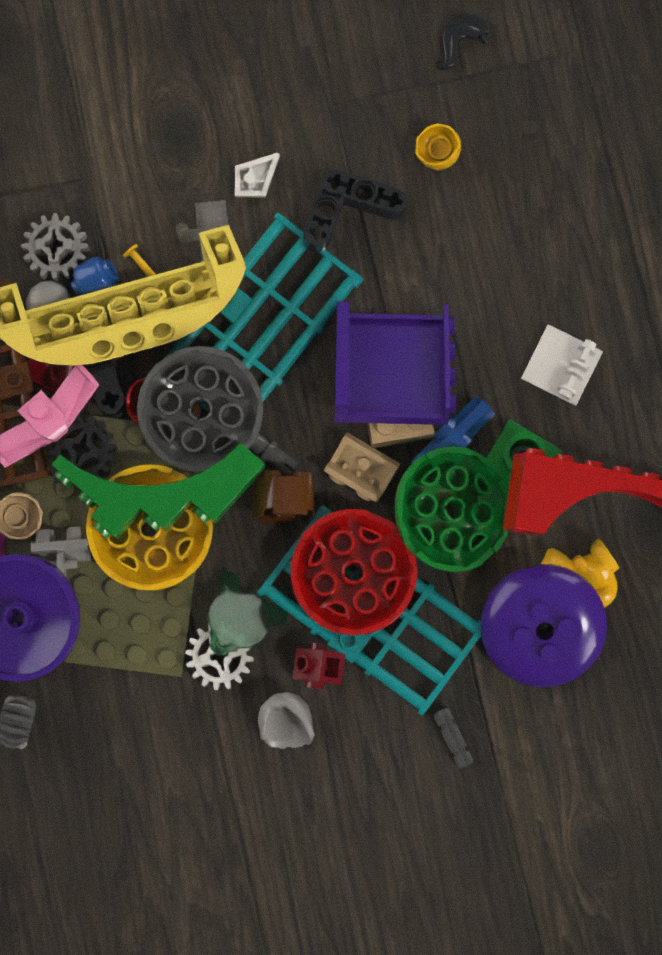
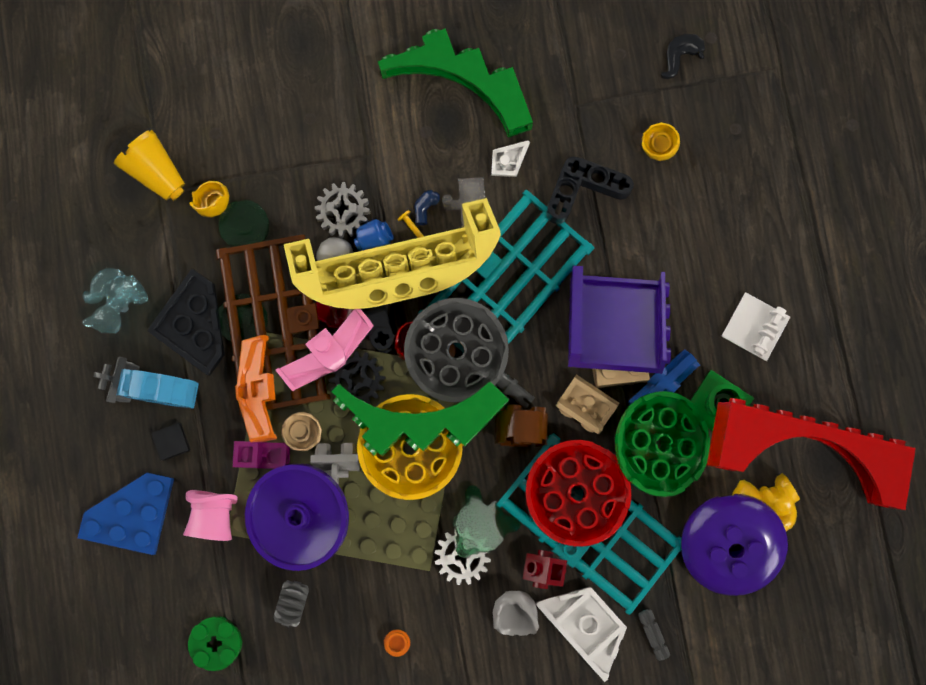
camera: 10 degrees right, 0 degrees up
none -> green arch [378,28,533,138]
none -> orange plate [384,629,410,657]
none -> dark blue arm [414,190,440,225]
none -> white wing [536,587,627,682]

